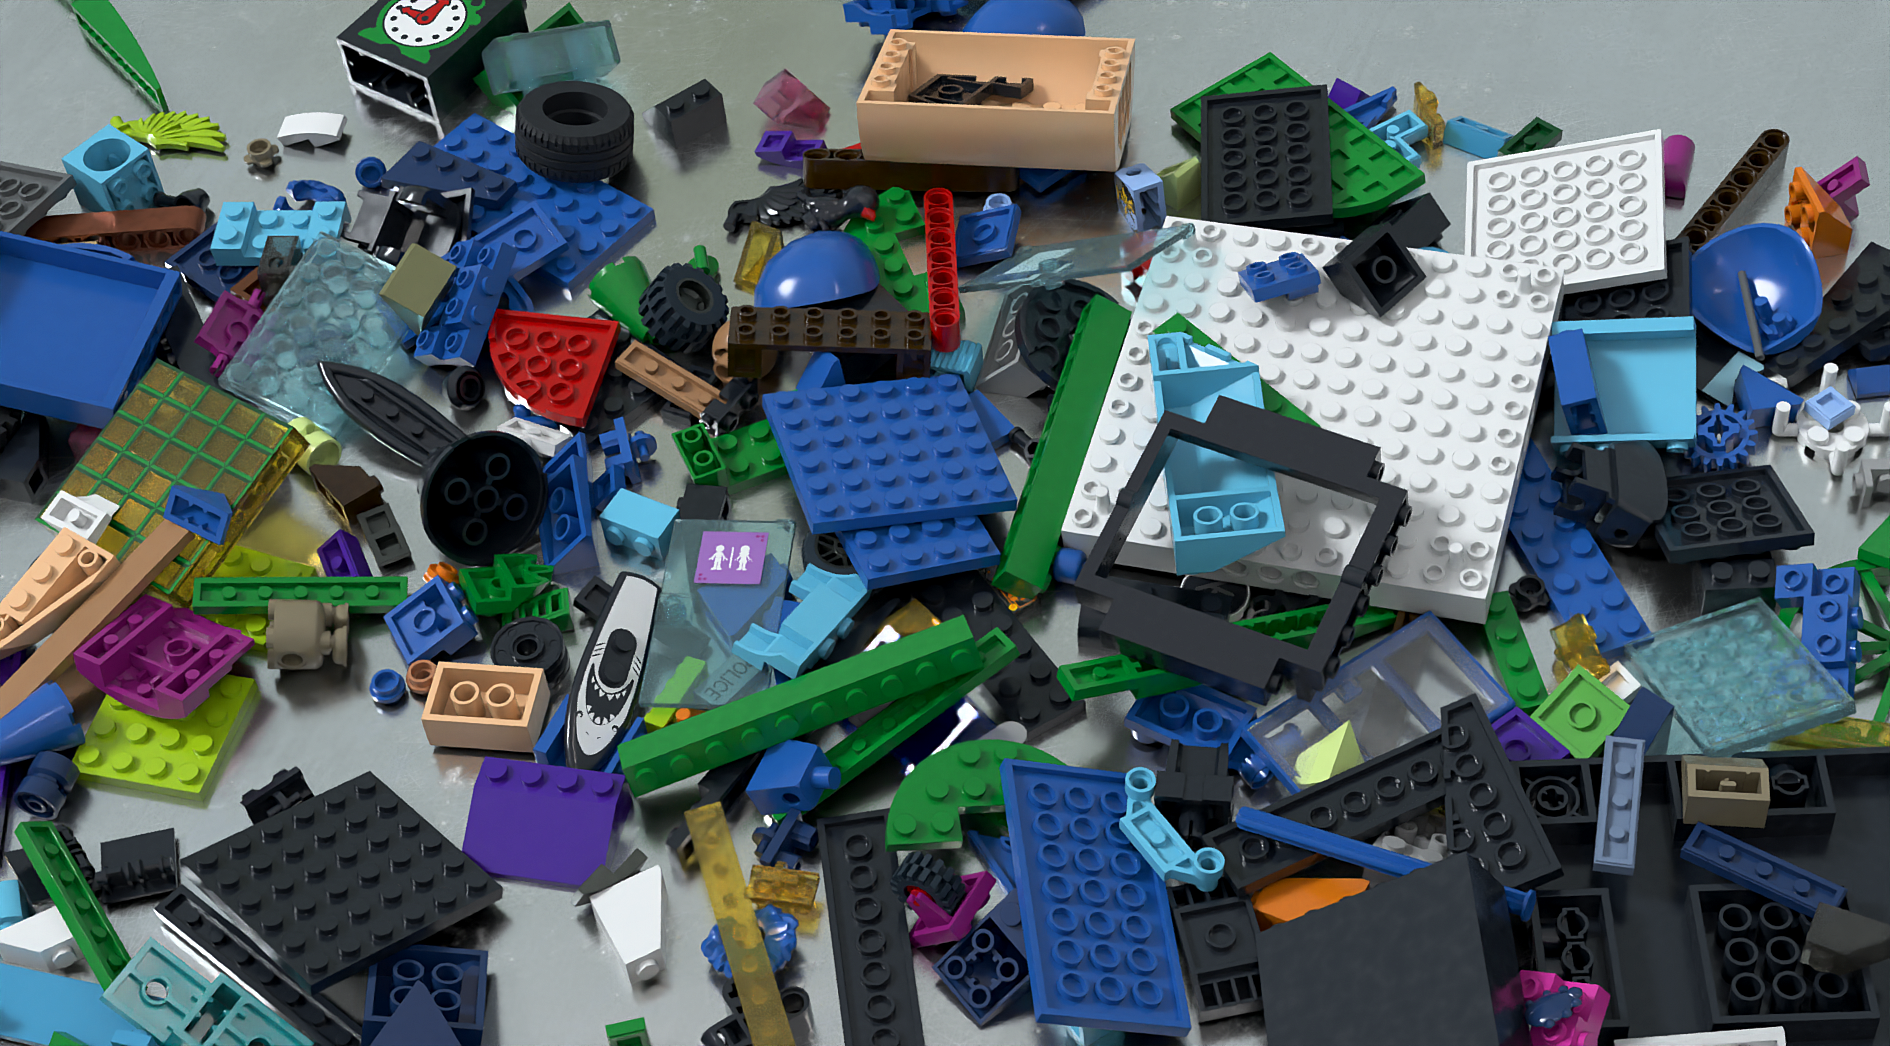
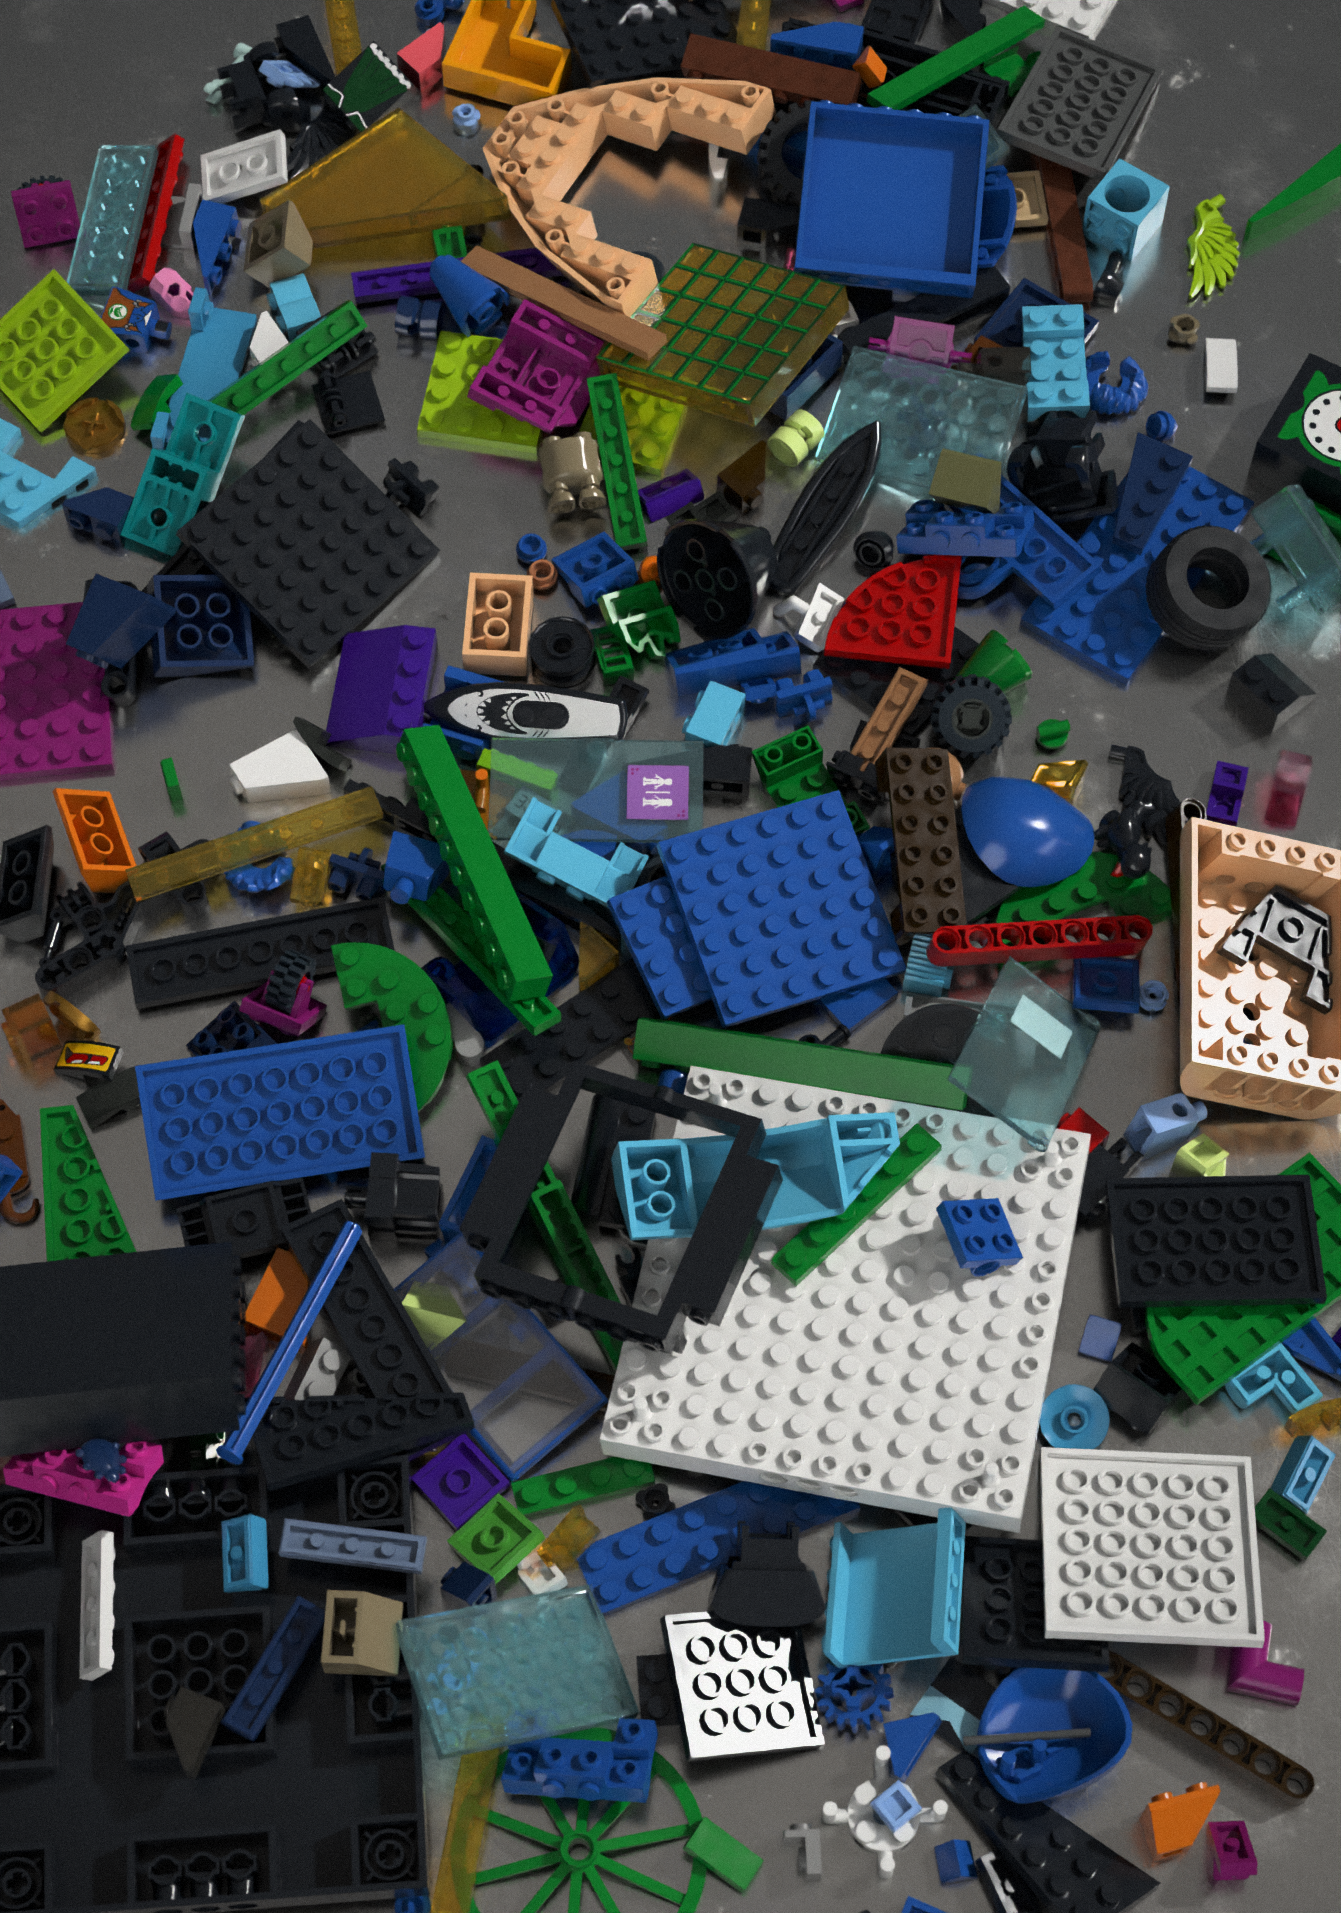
camera: 80 degrees right, 15 degrees up
white slope [41,490,120,544] -> none
blue slope [163,485,233,545] -> none
medium azure plate [1119,767,1225,892] -> none
black slope [1322,222,1426,318] -> none
blue slope [1548,328,1608,435] -> none
none -> dark azure slope [222,1514,269,1593]

